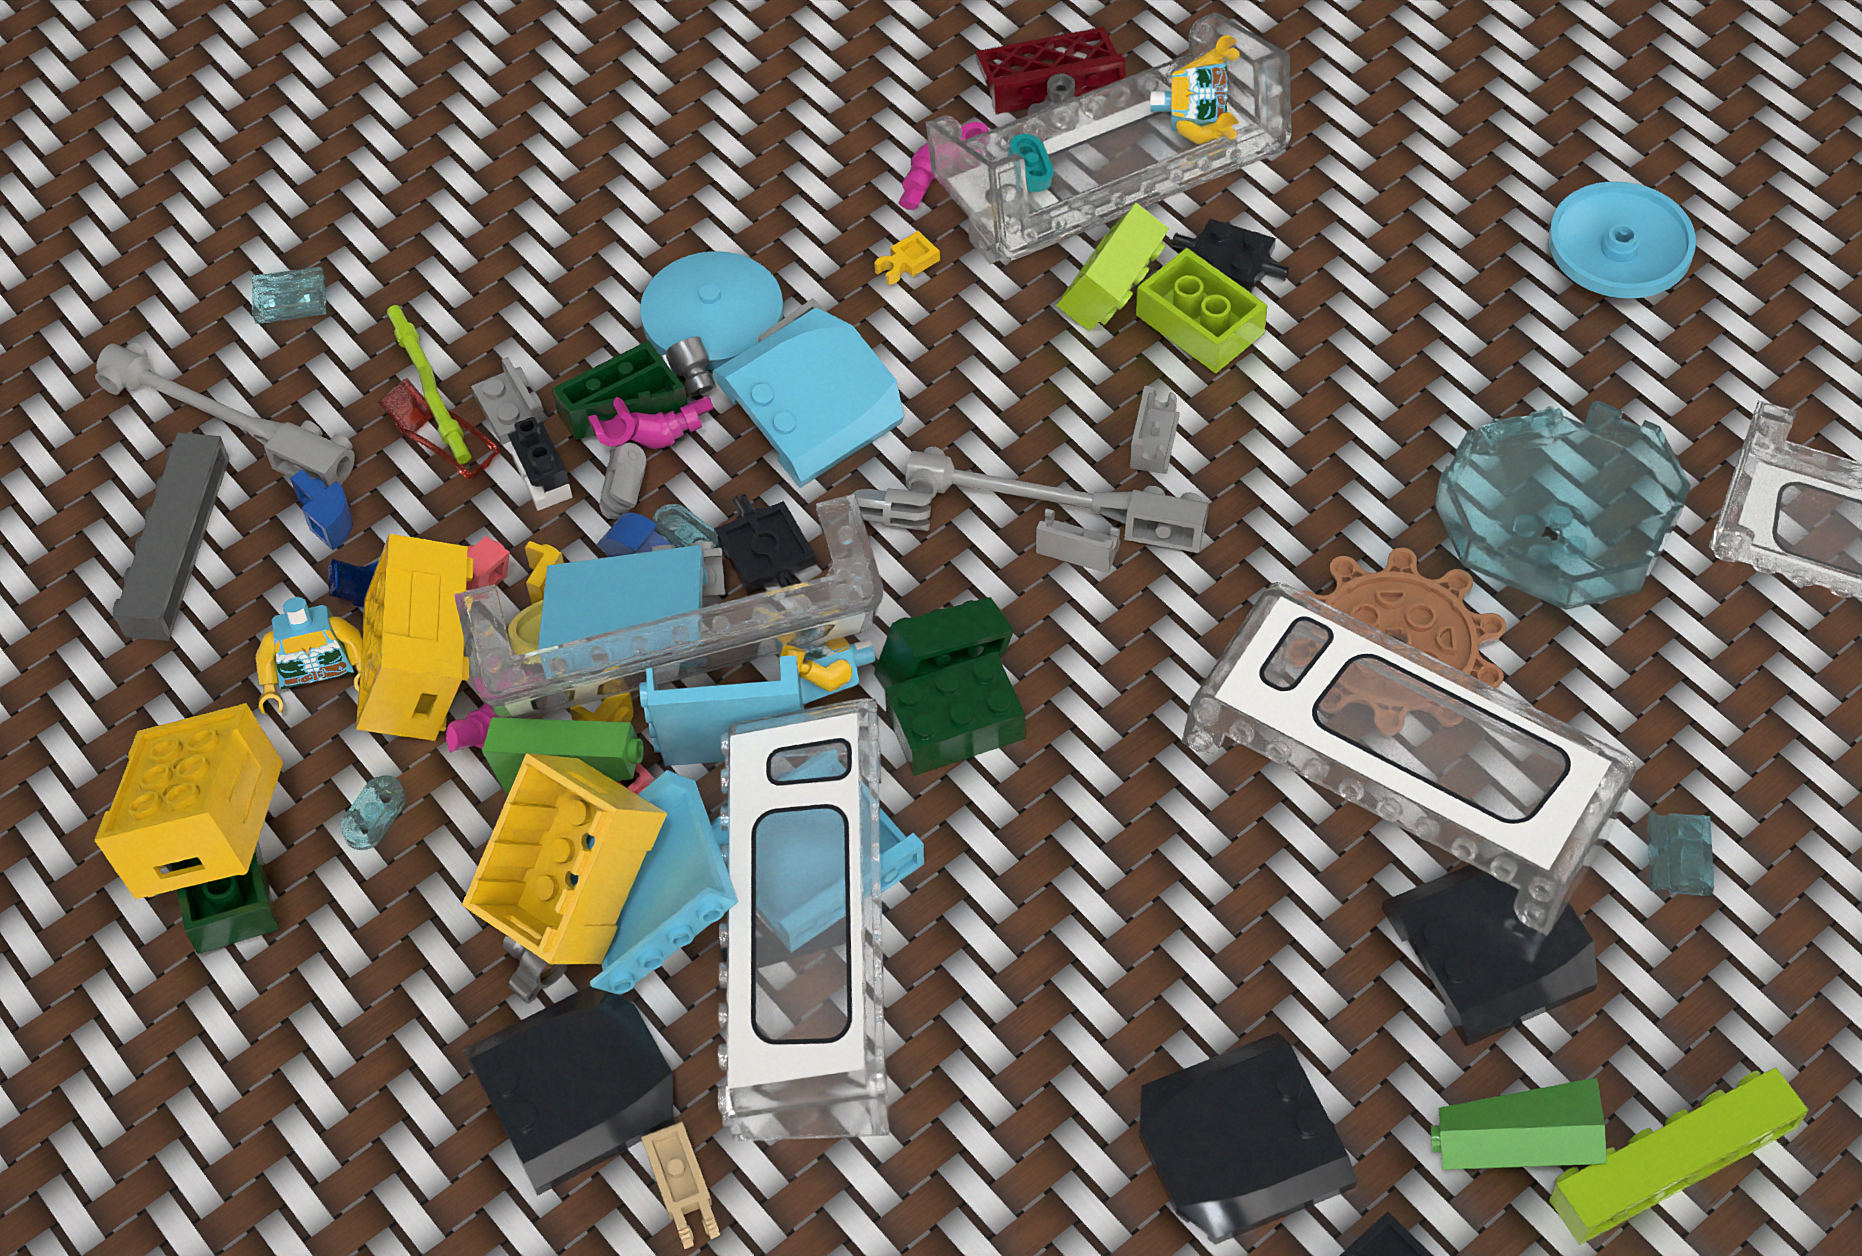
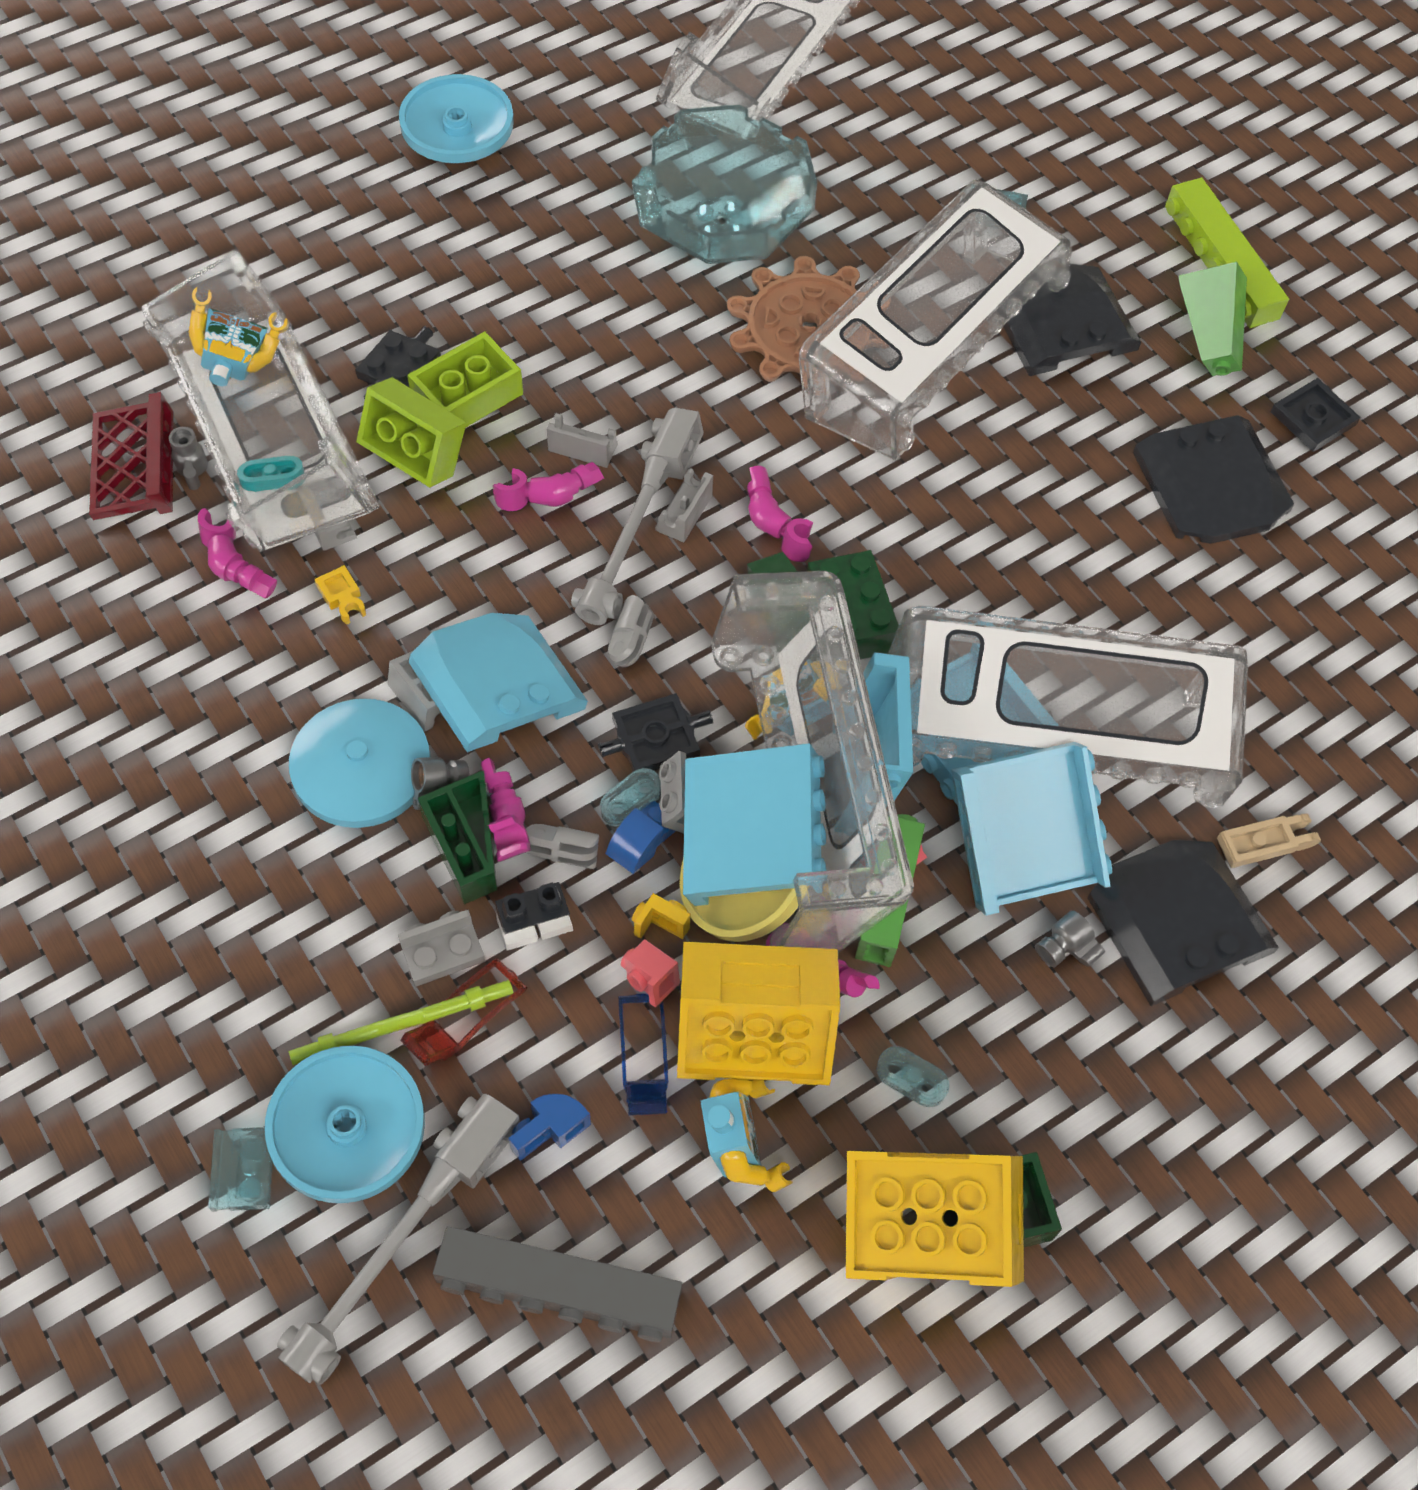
camera: 90 degrees left, 5 degrees up
yellow container [462,753,667,964] -> none
none -> medium azure dish [265,1046,425,1203]
none -> dark pink piece [493,462,604,511]
none -> dark pink piece [747,466,813,562]

